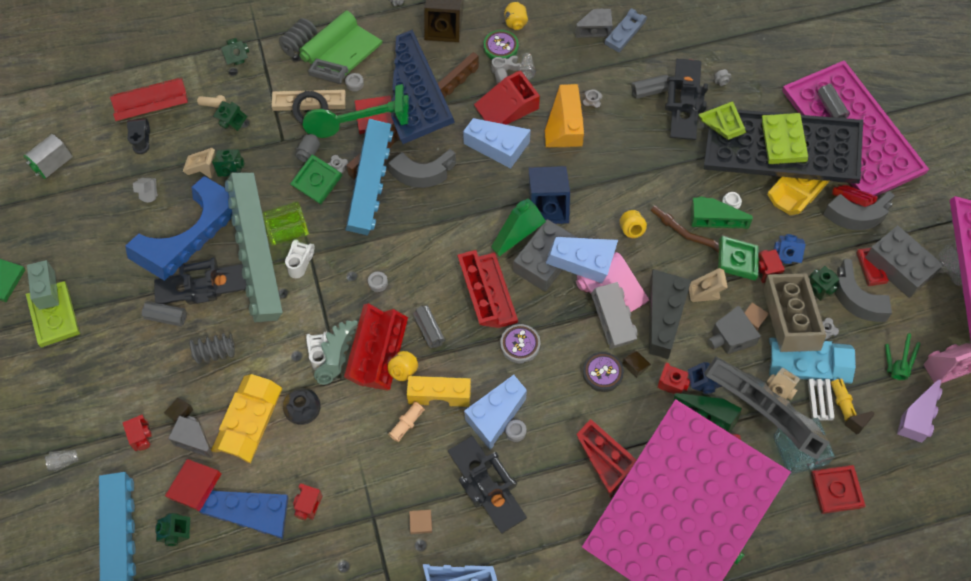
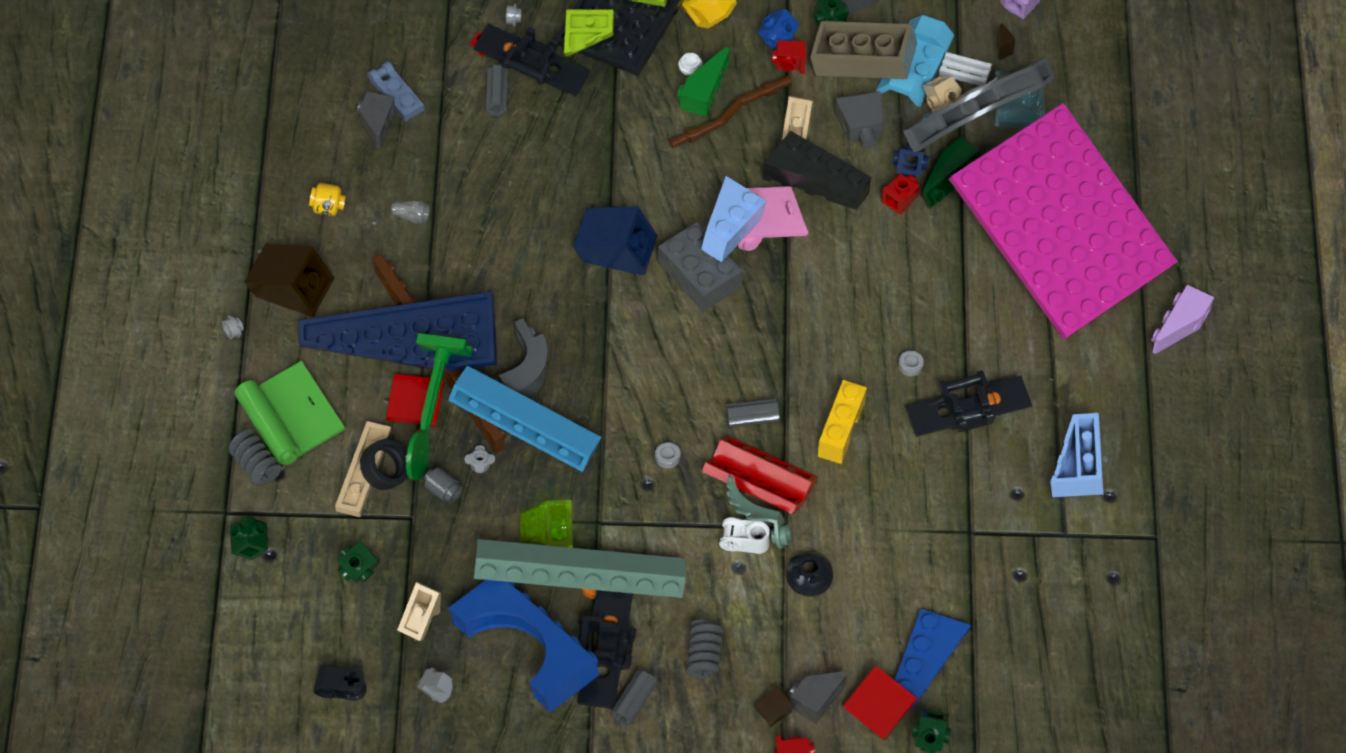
camera: 75 degrees left, 5 degrees down
red slope [110,77,188,121] -> none
tan arm [197,95,226,108] -> none
yellow piece [211,374,282,464] -> none
dark green brick [212,149,245,177] -> none
white piece [285,239,315,279] -> none
green tile [290,154,343,205] -> none
red brick [293,483,323,520] -> none
dark grey tile [308,58,349,84] -> none
light grey tile [345,73,364,91] -> none
yellow head [388,351,418,381] -> none
light nougat pin [388,402,425,442] -> none
medium nougat tile [409,510,432,534] -> none
red slope [457,250,518,328] -> none
light blue wedge [463,118,531,169] -> none
light blue wedge [464,375,527,450] -> none
red slope [474,70,540,125] -> none
tile [484,30,519,60] -> none
light grey bar [491,56,520,84] -> none
green slope [491,198,546,257] -> none
tile [500,324,541,364] -> none
light orange wedge [545,84,584,147] -> none
red wedge [576,419,637,498] -> none
light grey plate [583,90,602,108] -> none
tile [583,352,624,392] -> none
light grey brick [591,282,638,349] -> none
yellow head [620,210,647,239] -> none
dark brown slope [622,351,651,378] -> none
green tile [718,236,758,281] -> none
medium nougat tile [745,303,769,330] -> none
red tile [811,465,866,514] -> none
yellow pin [830,379,857,422] -> none

